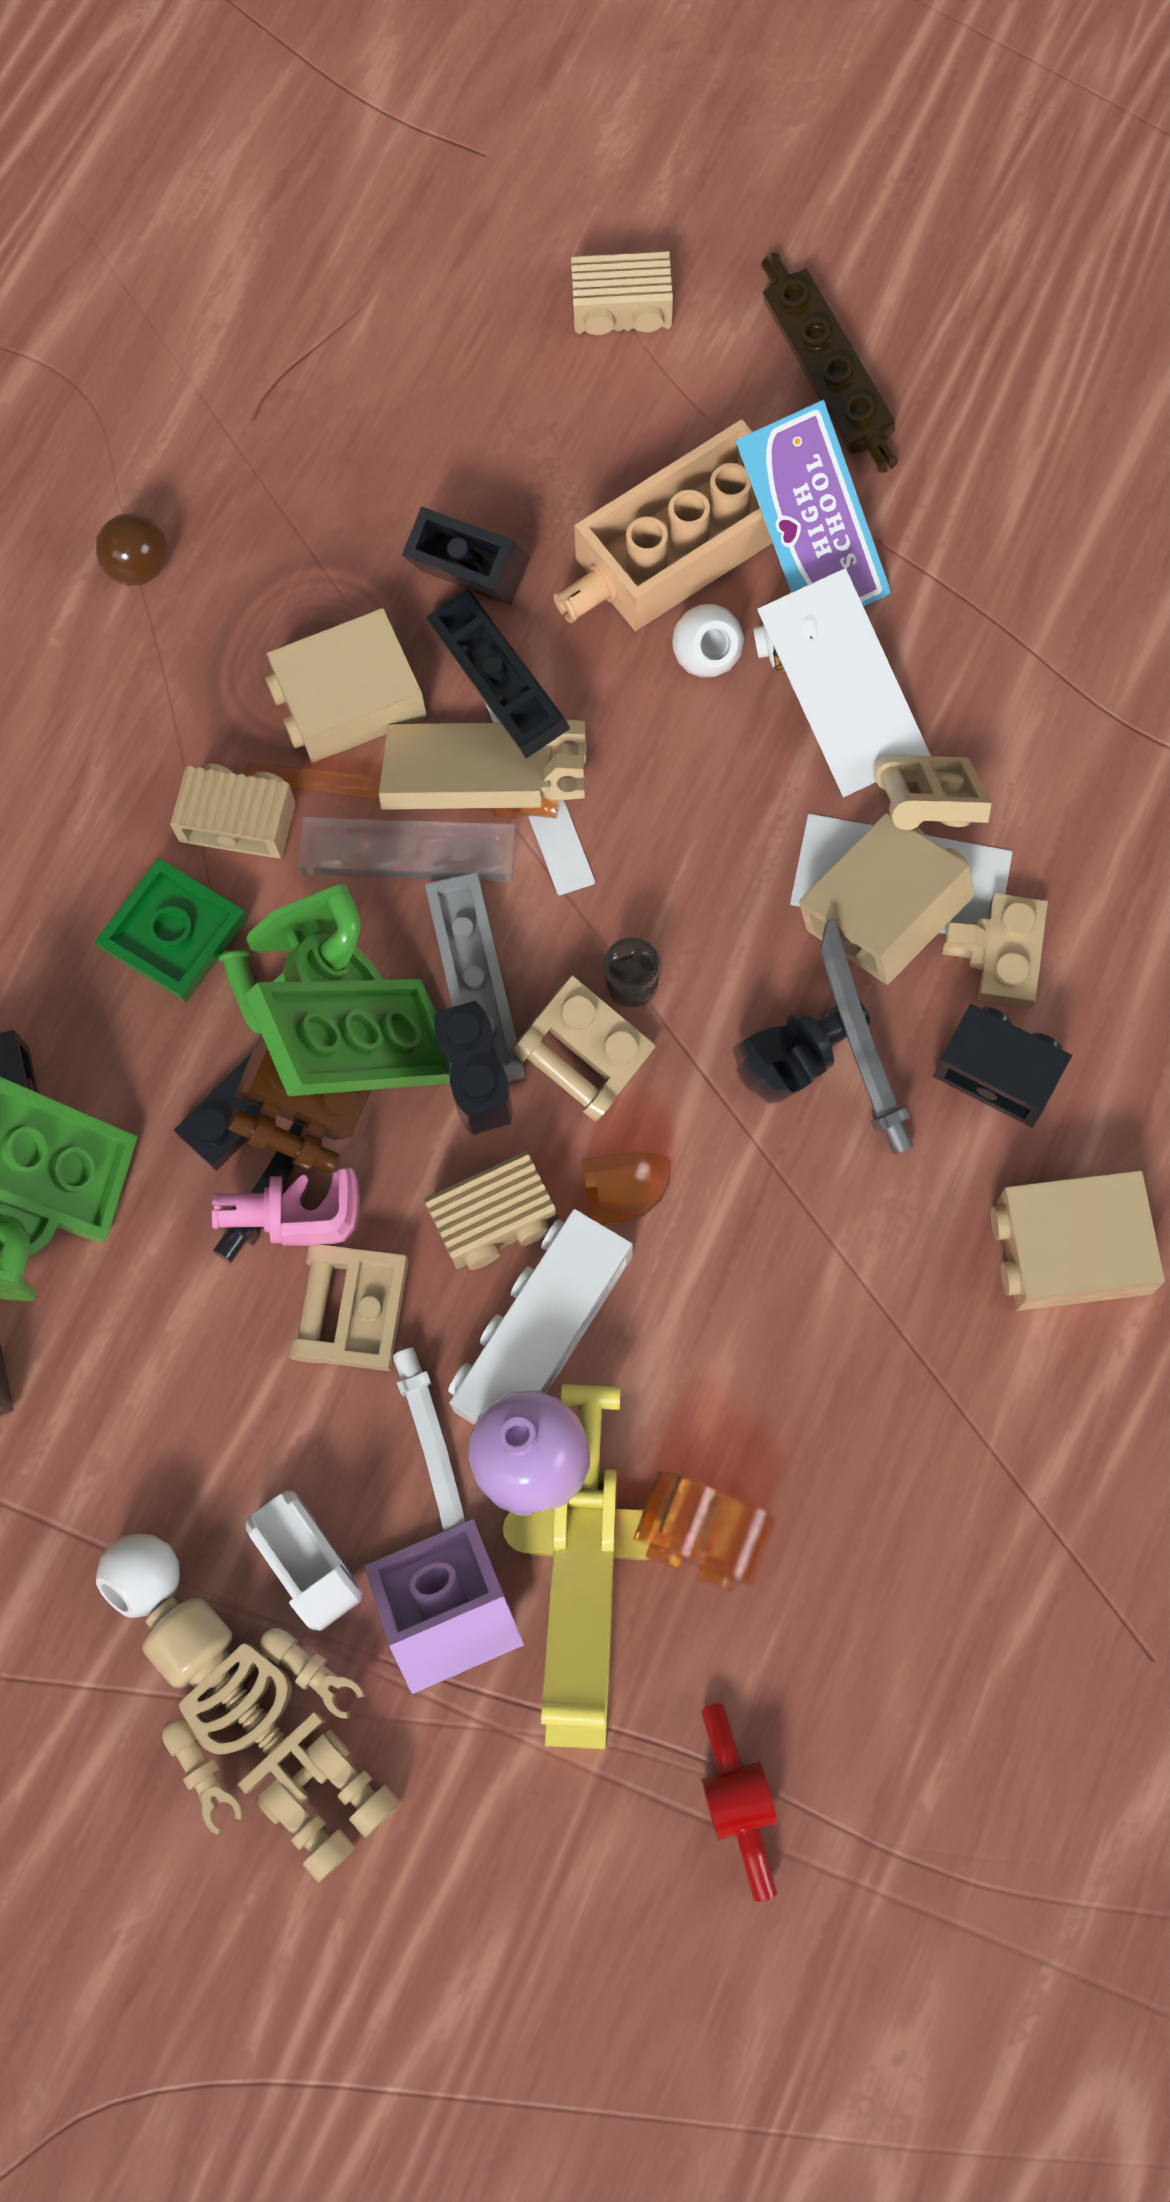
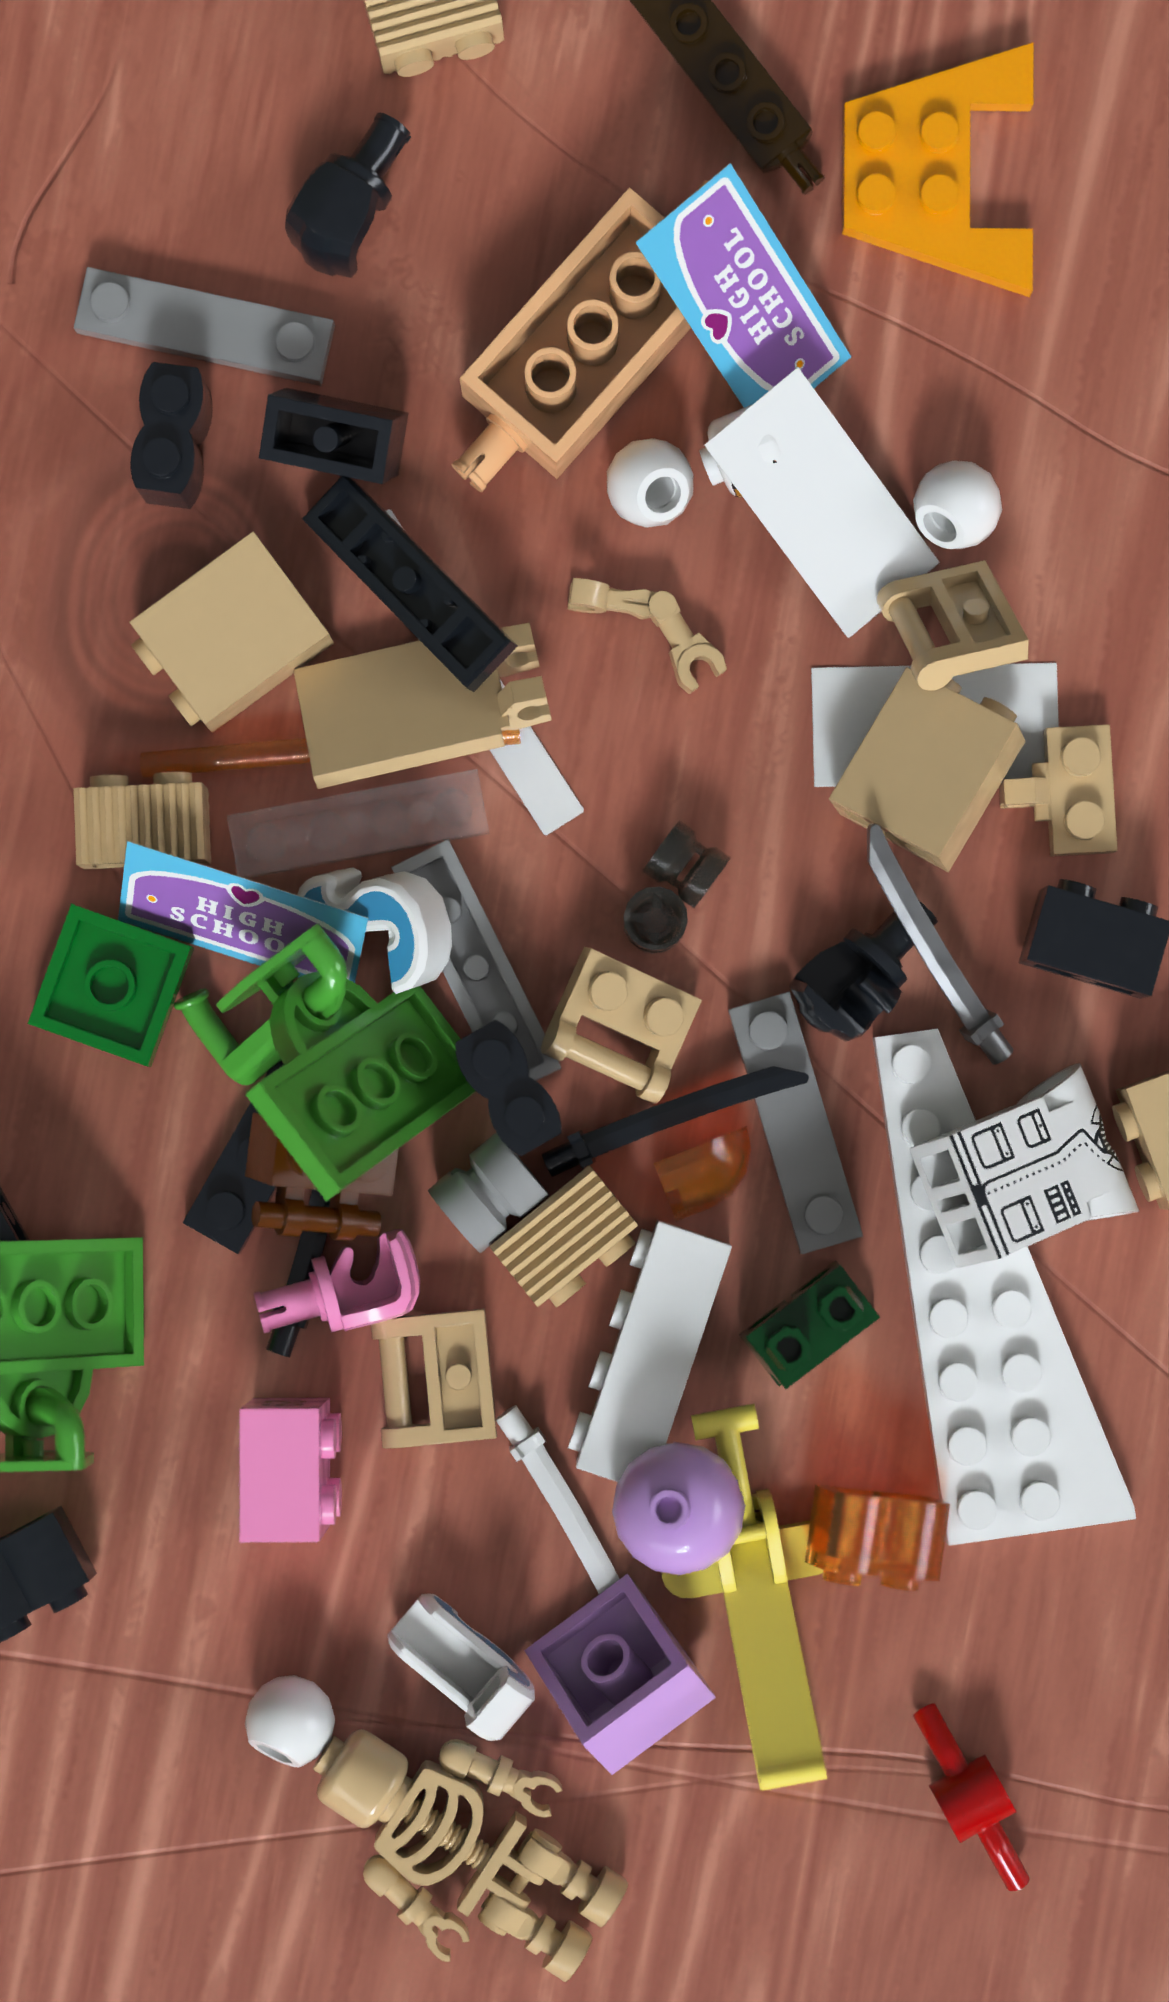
camera: 15 degrees left, 15 degrees up
none -> light grey plate [73,267,335,386]
none -> sticker [118,841,368,983]
none -> black brick [130,362,212,509]
none -> bright pink brick [240,1398,342,1542]
none -> black piece [285,112,411,278]
none -> white animal [297,868,452,994]
none -> light grey wheel [428,1133,549,1253]
none -> black sword [542,1066,809,1177]
none -> tan piece [567,578,727,694]
none -> clear smoke wheel [642,821,731,909]
none -> light grey plate [728,992,863,1254]
none -> dark green hips [739,1261,881,1389]
none -> light orange wing [842,42,1034,297]
none -> white wing [872,1028,1136,1546]
none -> white piece [909,1063,1139,1268]
none -> white piece [913,461,1002,549]

